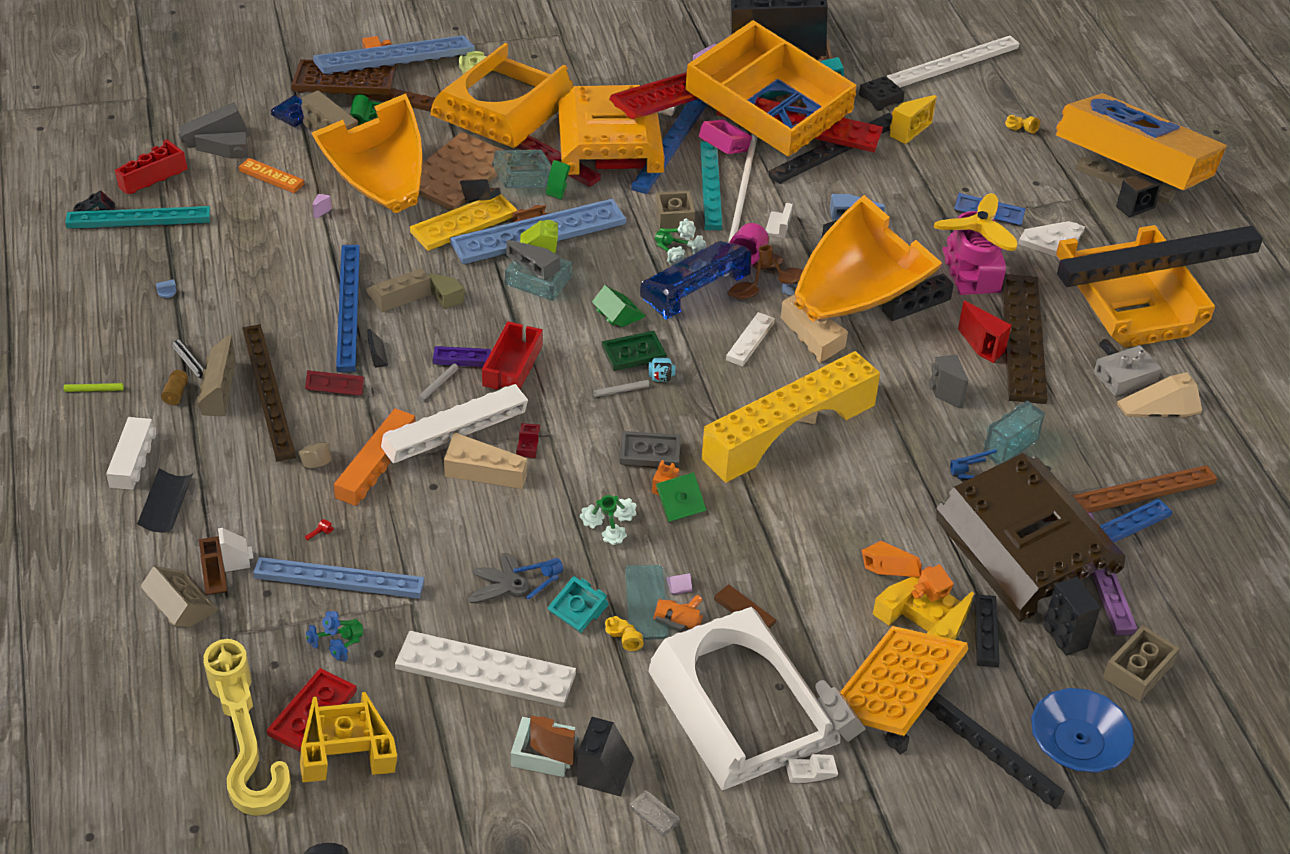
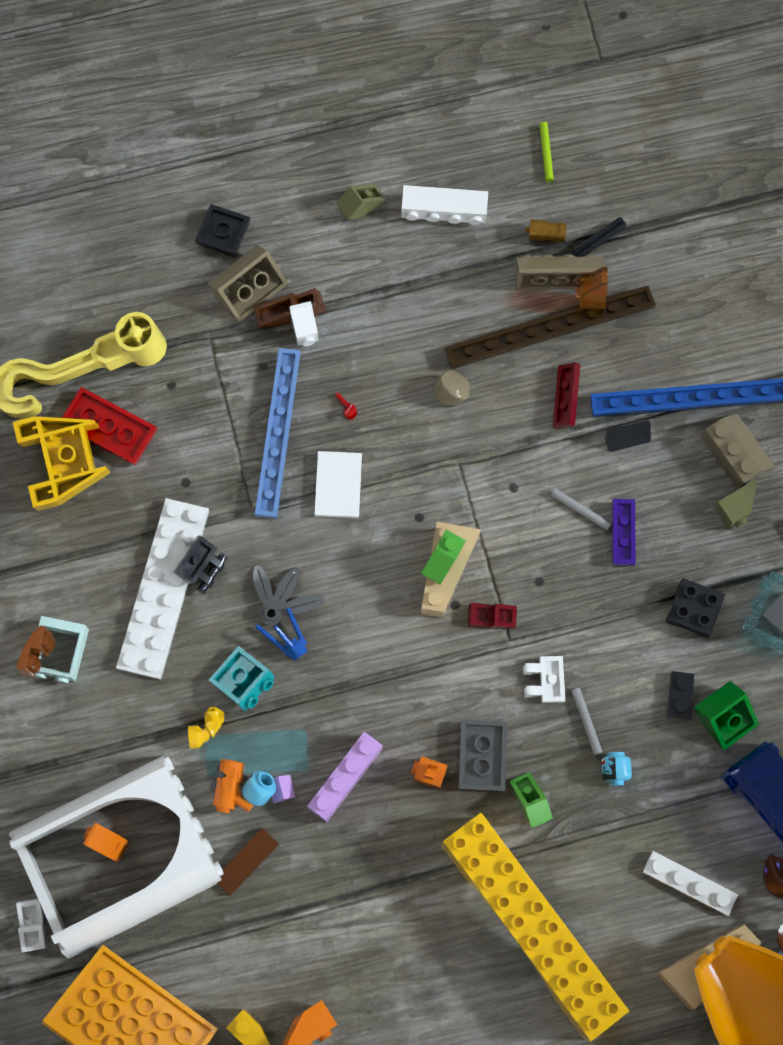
camera: 90 degrees right, 30 degrees up
black sticker [137,468,193,533] -> none
medium blue plate [156,279,176,298] -> none
plant [306,611,363,662] -> none
orange brick [333,408,416,506] -> none
white brick [381,384,528,464] -> none
red piece [482,321,543,390] -> none
black slope [577,717,634,797] -> none
light aqua plant [580,495,637,545] -> none
dark green plate [602,331,667,371] -> none
green plate [656,472,706,522] -> none
light grey hinge [815,680,866,742] -> none
none -> orange slope [83,823,130,863]
none -> black plate [173,535,228,594]
none -> black plate [195,204,251,257]
none -> medium azure head [242,771,276,806]
none -> lavender brick [308,732,383,823]
none -> white tile [315,451,362,519]
none -> olive slope [336,184,387,220]
none -> bright green slope [421,529,466,585]
none -> bright green slope [509,772,553,828]
none -> white plate [523,656,565,703]
none -> clear orange slope [575,267,608,309]
none -> black brick [665,578,725,639]
none -> black plate [667,671,695,720]

